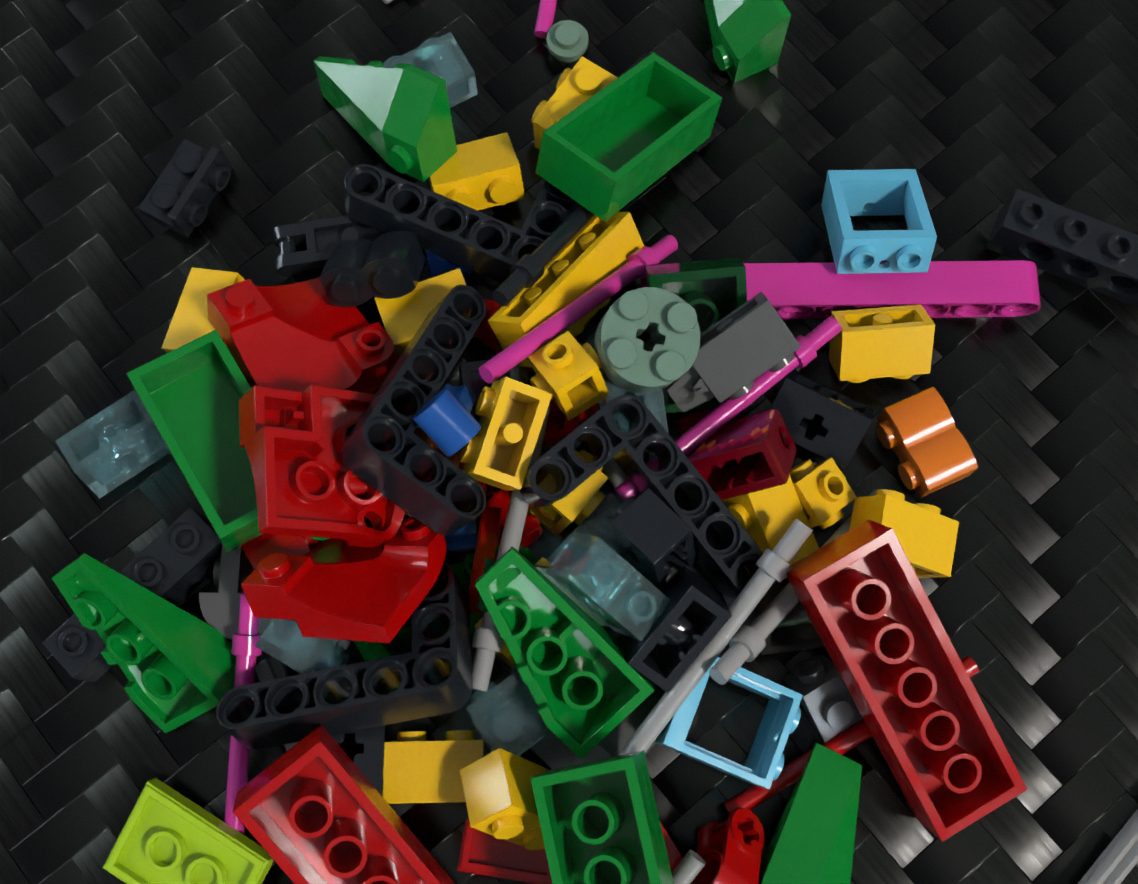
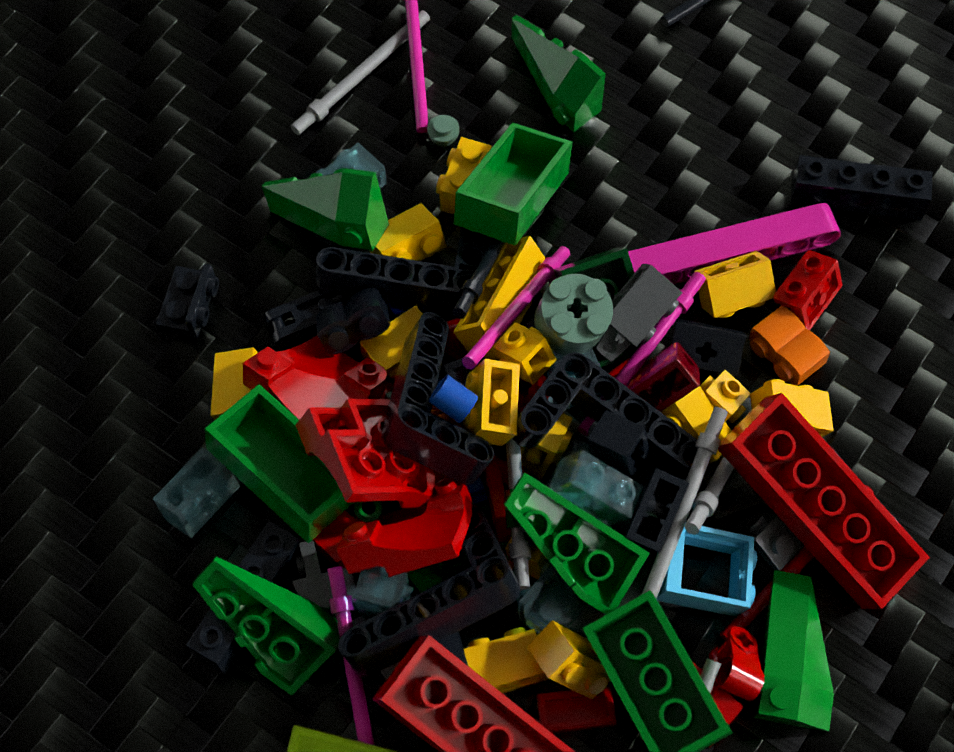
camera: 15 degrees left, 10 degrees down
medium azure window [821,169,937,274] -> none
none -> red bracket [773,250,843,330]

